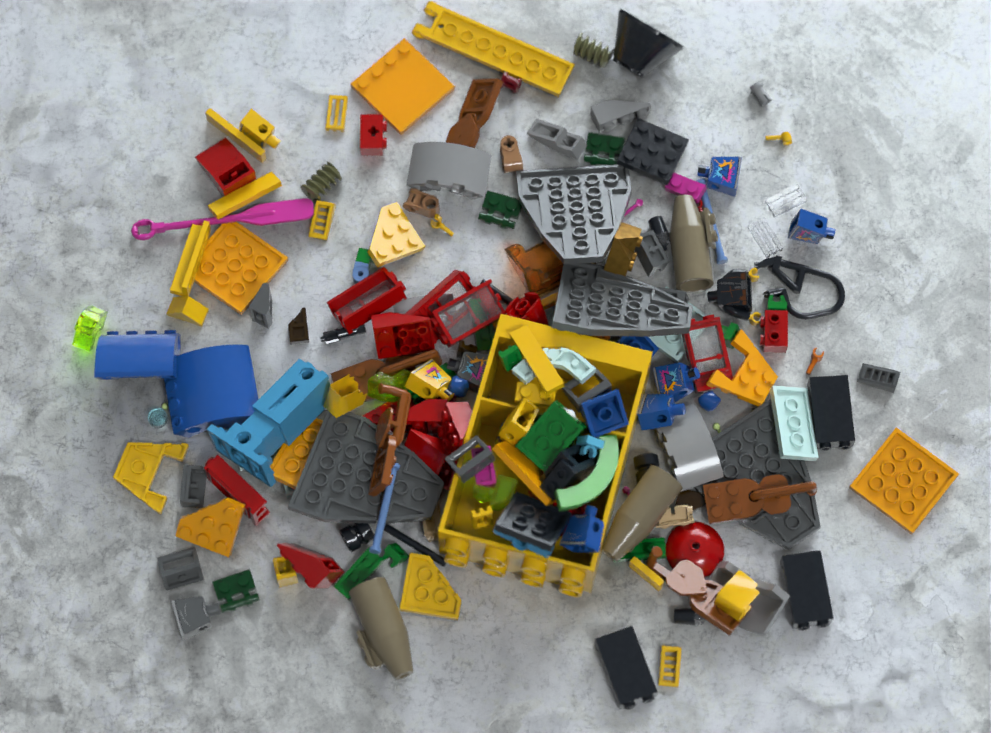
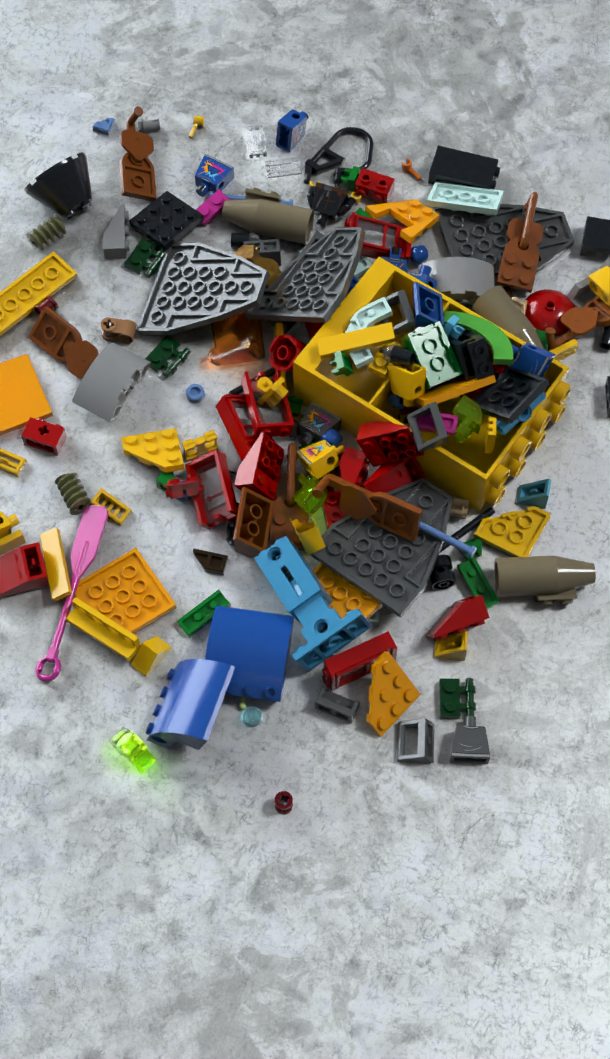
camera: 70 degrees left, 5 degrees down
yellow wing [113,442,189,515] -> none
dark grey tile [249,283,272,329] -> none
medium nougat piece [403,188,440,218] -> none
yellow hand [431,214,454,237] -> none
light grey slope [527,119,587,160] -> none
light orange plate [849,427,959,535] -> none
dark grey slope [857,363,901,393] -> none
none -> medium blue tile [93,118,115,135]
none -> dark orange plate [119,106,157,202]
none -> red hinge [164,476,204,499]
none -> green hinge [177,589,231,638]
none -> yellow piece [182,430,219,462]
none -> medium blue tile [186,384,205,403]
none -> dark orange slope [233,487,274,558]
none -> yellow hips [257,377,289,408]
none -> dark red bush [275,791,293,815]
none -> black piece [379,344,416,367]
none -> medium azure slope [517,479,551,509]

